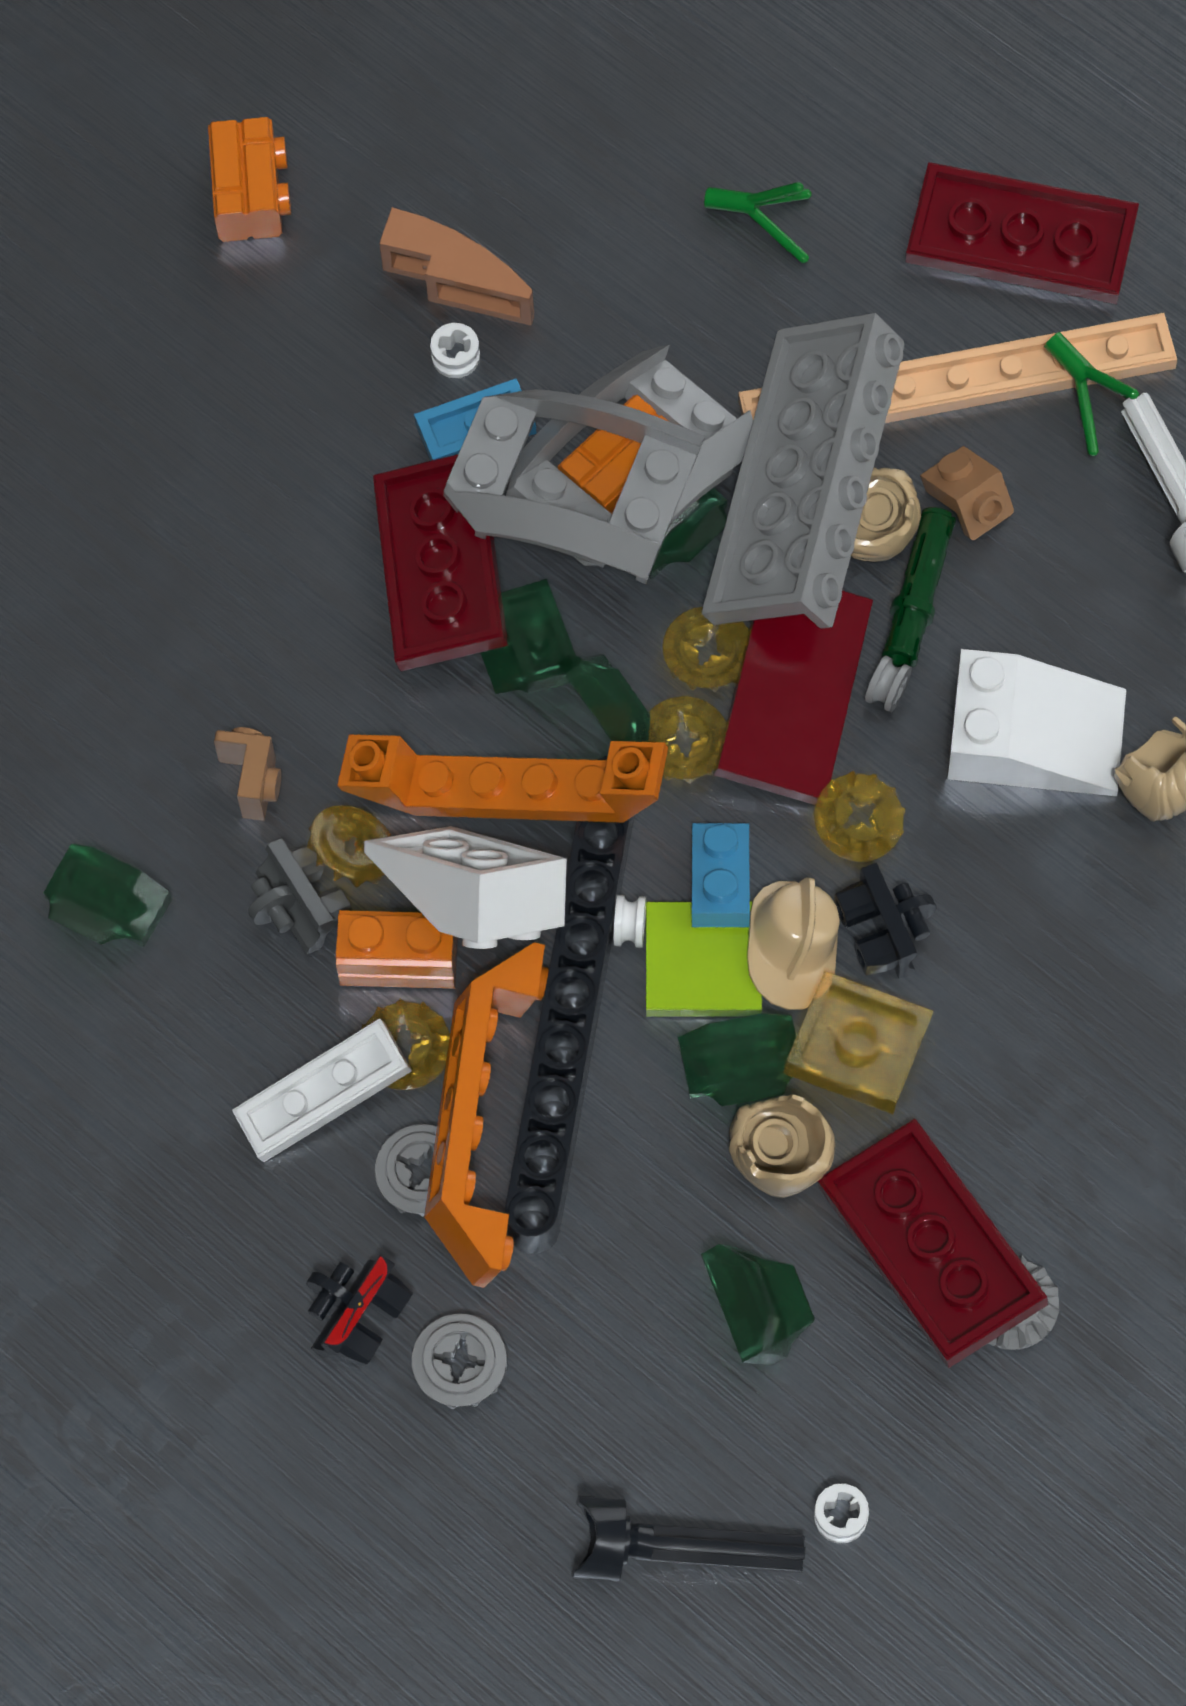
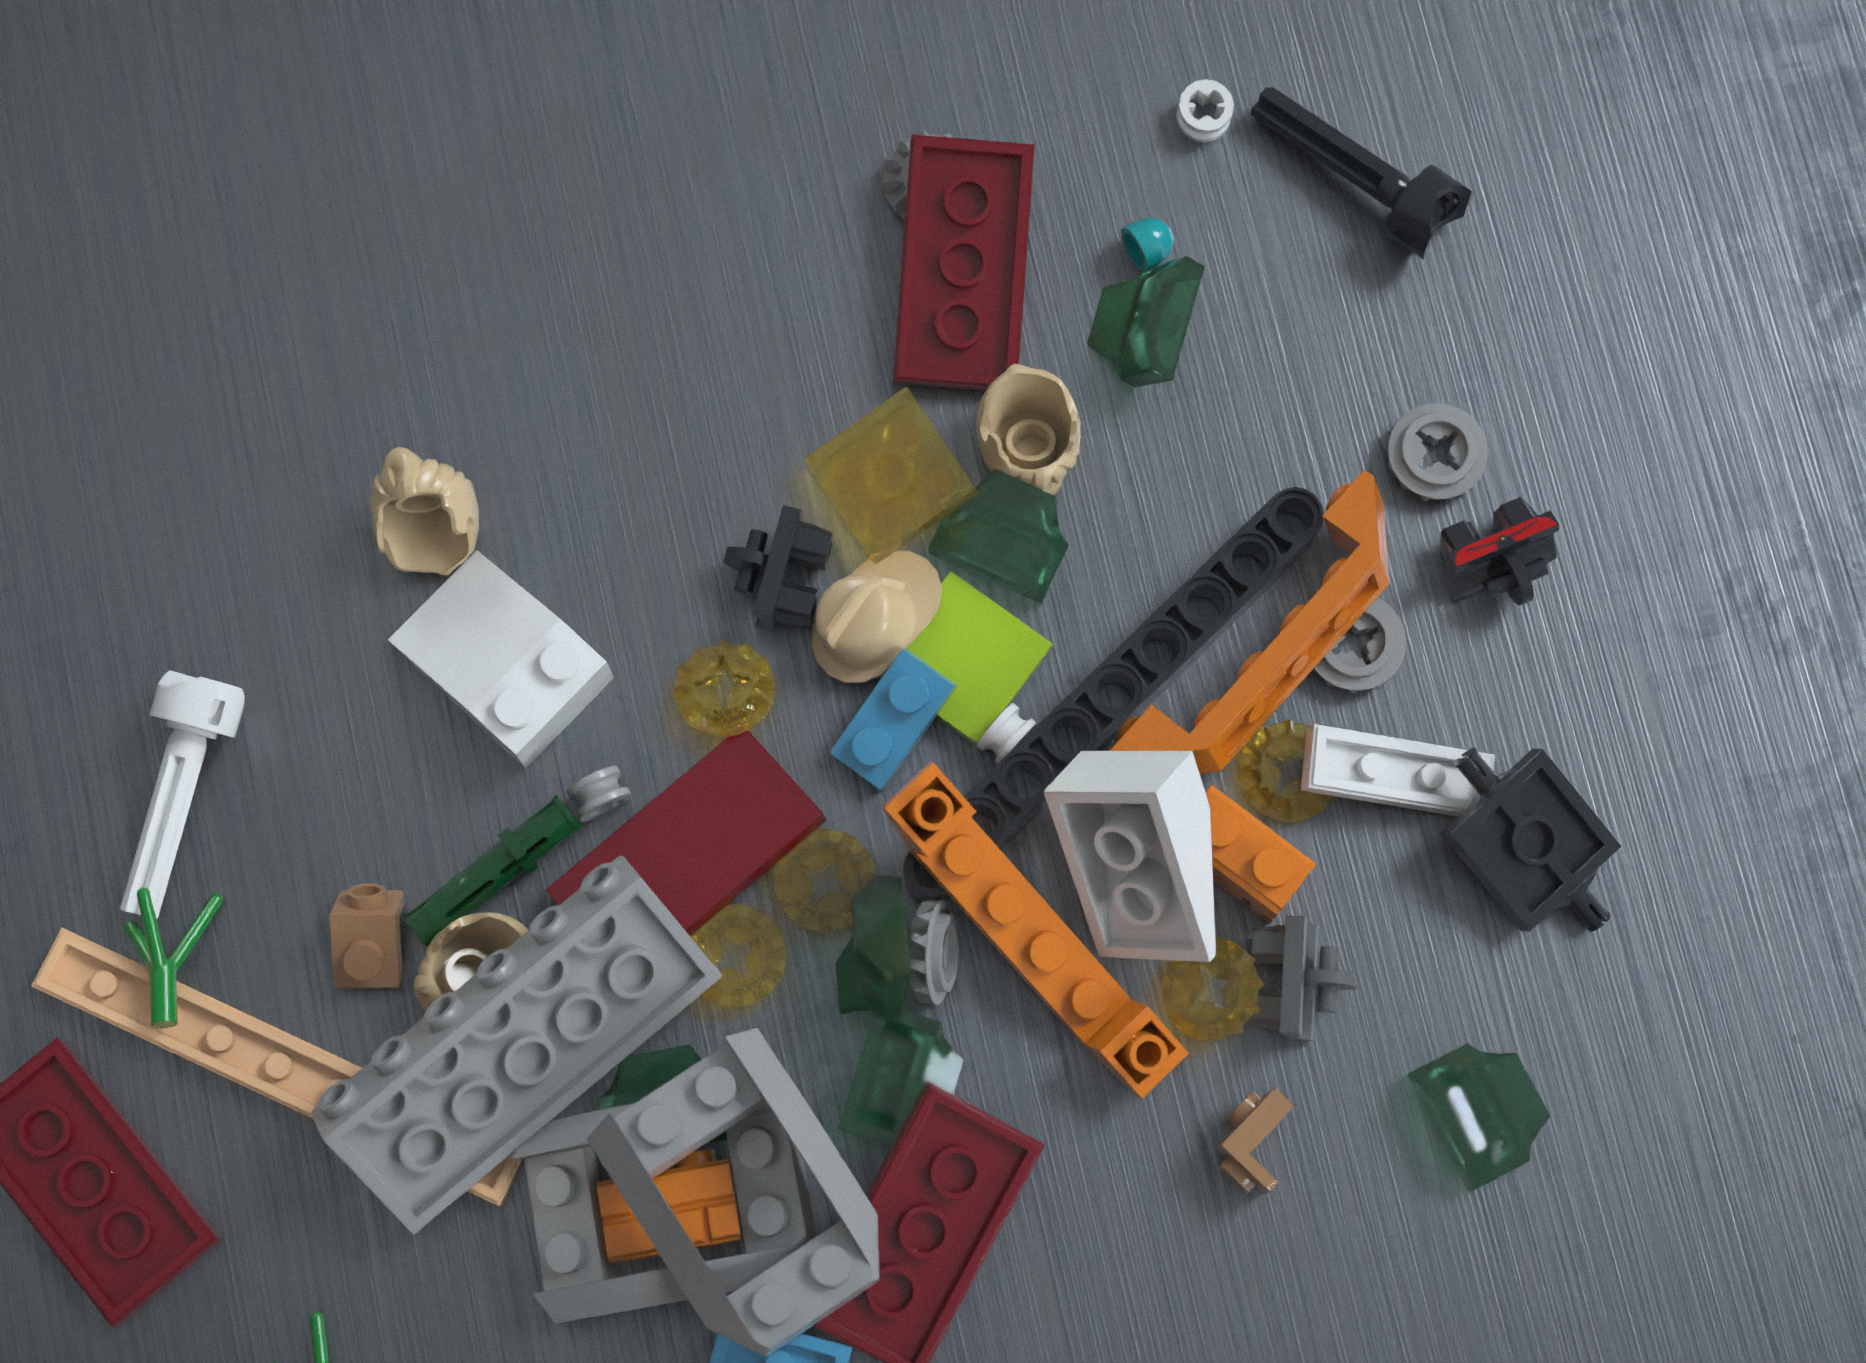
camera: 150 degrees left, 10 degrees up
none -> light grey gear [907,900,959,1005]
none -> teal hinge [1121,217,1174,272]
none -> black plate [1441,747,1622,932]

